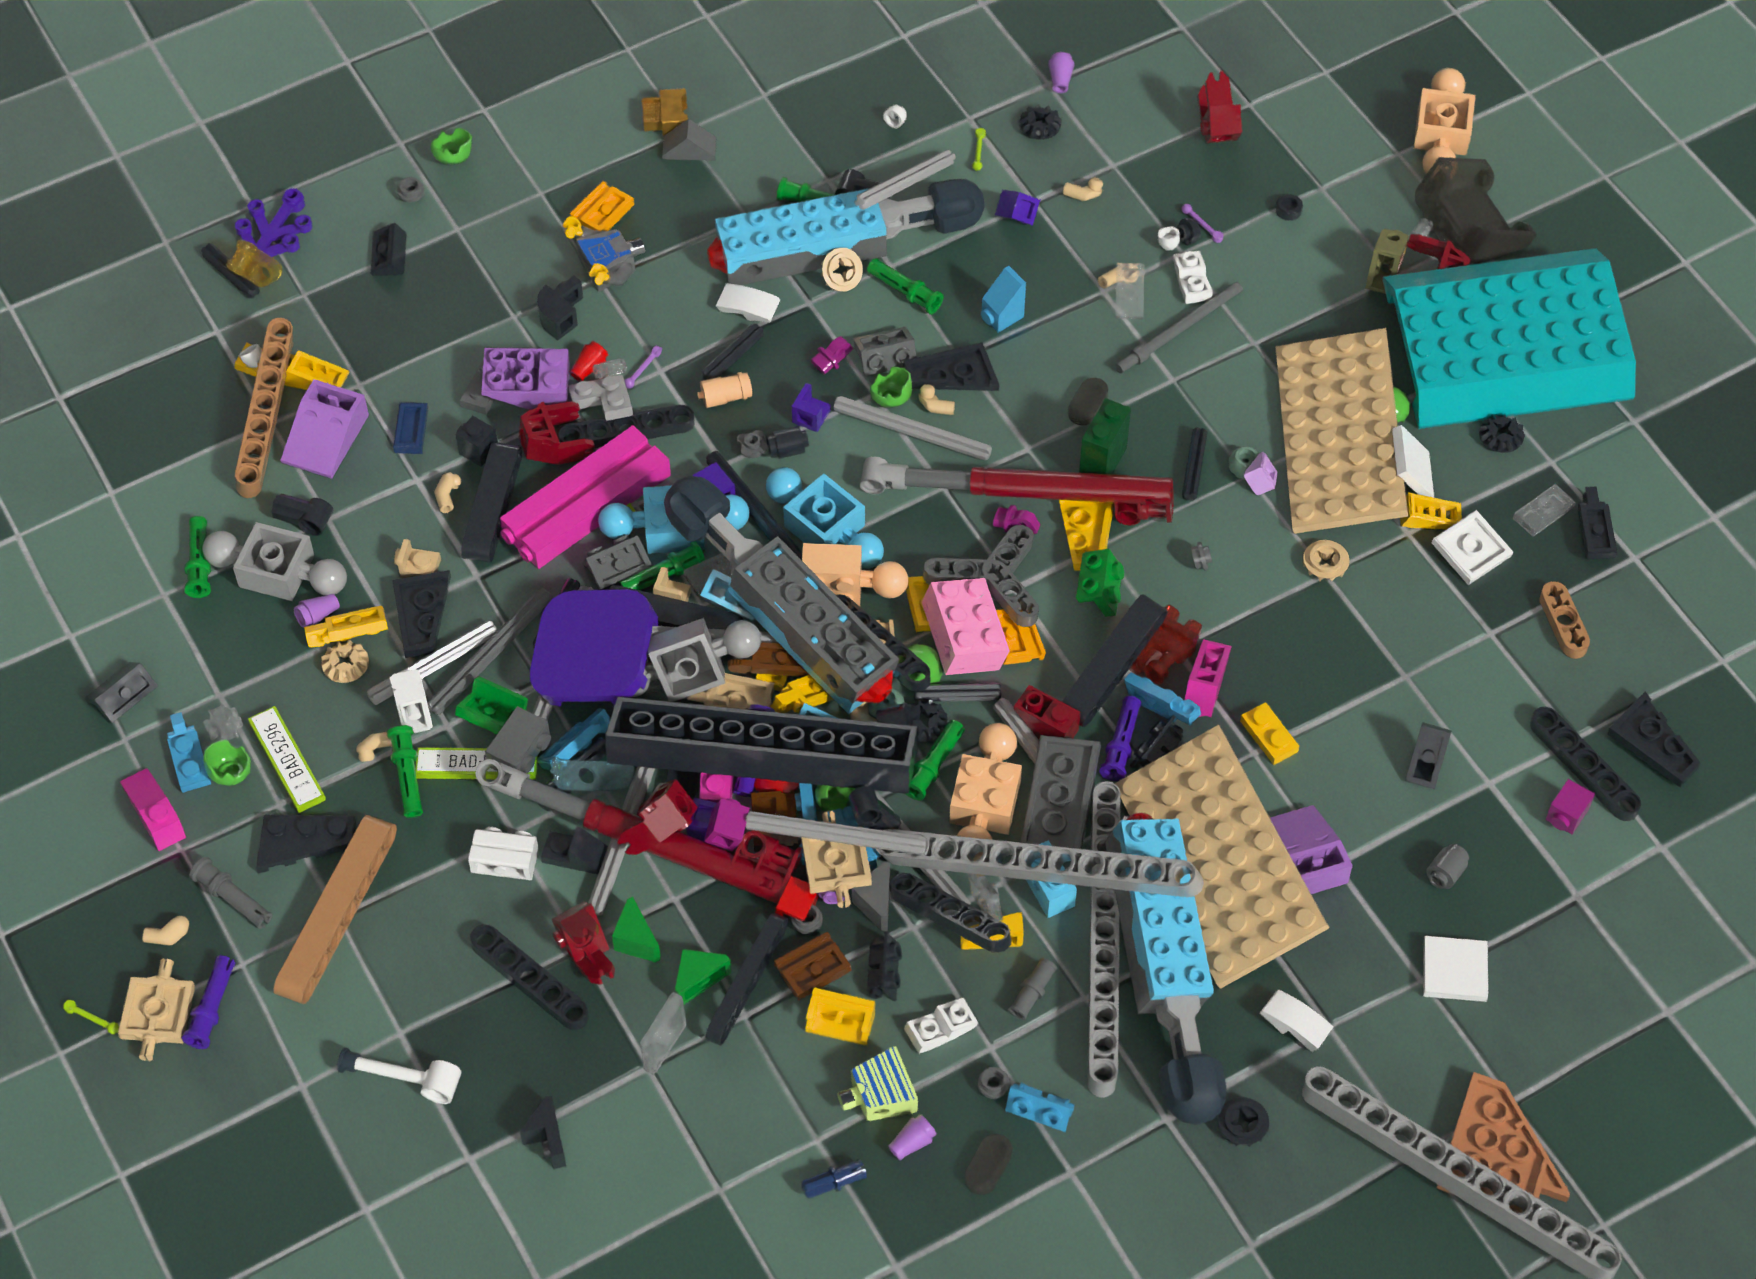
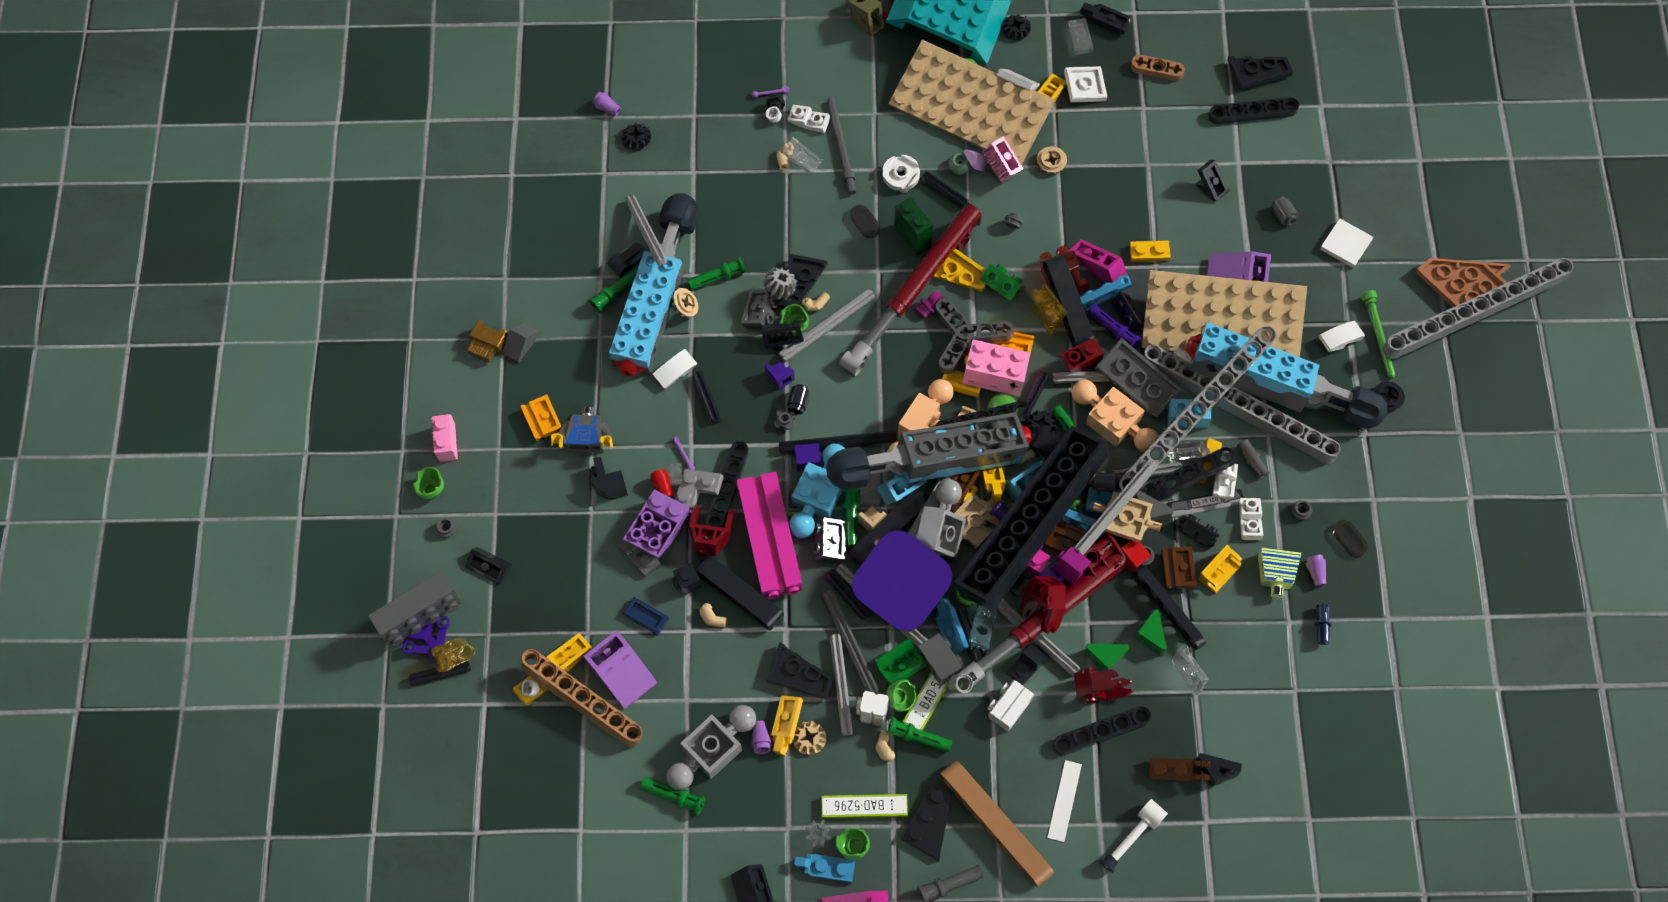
camera: 60 degrees left, 10 degrees up
black piece [271,493,334,536] -> none
tan bracket [394,539,441,578] -> none
light nougat piece [697,372,752,408] -> none
medium azure brick [766,467,884,569] -> none
magenta piece [810,336,853,375] -> none
white hinge [883,105,907,128] -> none
lime hinge [972,128,986,171] -> none
dark azure slope [981,266,1026,332] -> none
dark purple panel [995,189,1040,225] -> none
dark azure hinge [1005,1082,1075,1132] -> none
tan arm [1063,178,1103,201] -> none
dark red piece [1197,71,1242,143] -> none
black tile [1275,194,1303,221] -> none
magenta brick [1546,779,1595,835] -> none
none -> dark grey piece [368,571,461,648]
none -> bright pink brick [431,414,458,462]
none -> black slope [761,323,804,348]
none -> light grey gear [763,267,797,300]
none -> white plate [883,155,920,193]
none -> bright green hair [886,680,916,712]
none -> bright pink brick [982,136,1023,183]
none -> clear yellow hinge [1029,283,1067,336]
none -> white sticker [1047,760,1082,842]
none -> reddish brown hinge [1150,757,1210,781]
none -> sticker [1167,489,1244,517]
none -> white hips [1212,464,1238,500]
none -> bright green piece [1360,290,1395,379]

